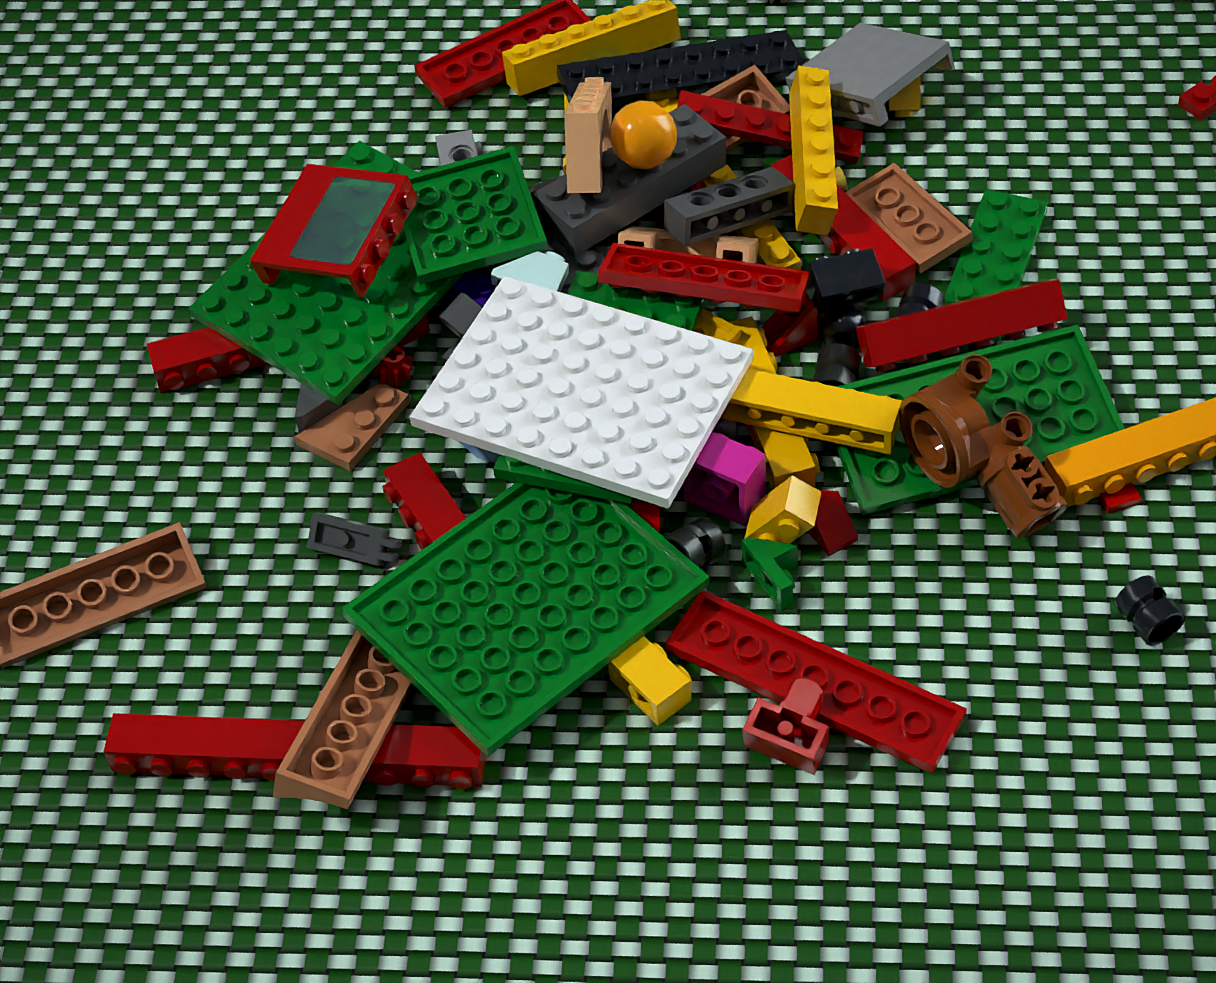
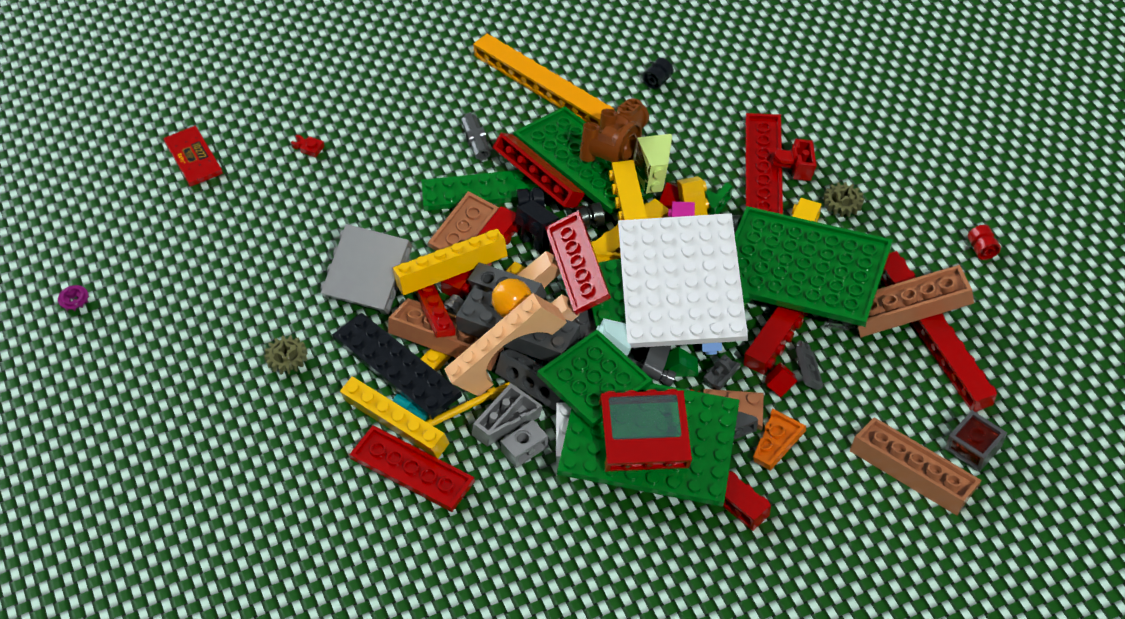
camera: 120 degrees left, 0 degrees up
none -> light grey wheel [444,294,464,315]
none -> dark grey piece [461,113,491,161]
none -> light grey wedge [472,383,542,447]
none -> yellowish green slope [633,134,672,193]
none -> dark grey hips [704,354,741,390]
none -> orange wing [753,408,806,471]
none -> red panel [764,362,797,397]
none -> olive gear [823,182,864,217]
none -> piece [945,410,1007,472]
none -> red wheel [967,224,1001,260]

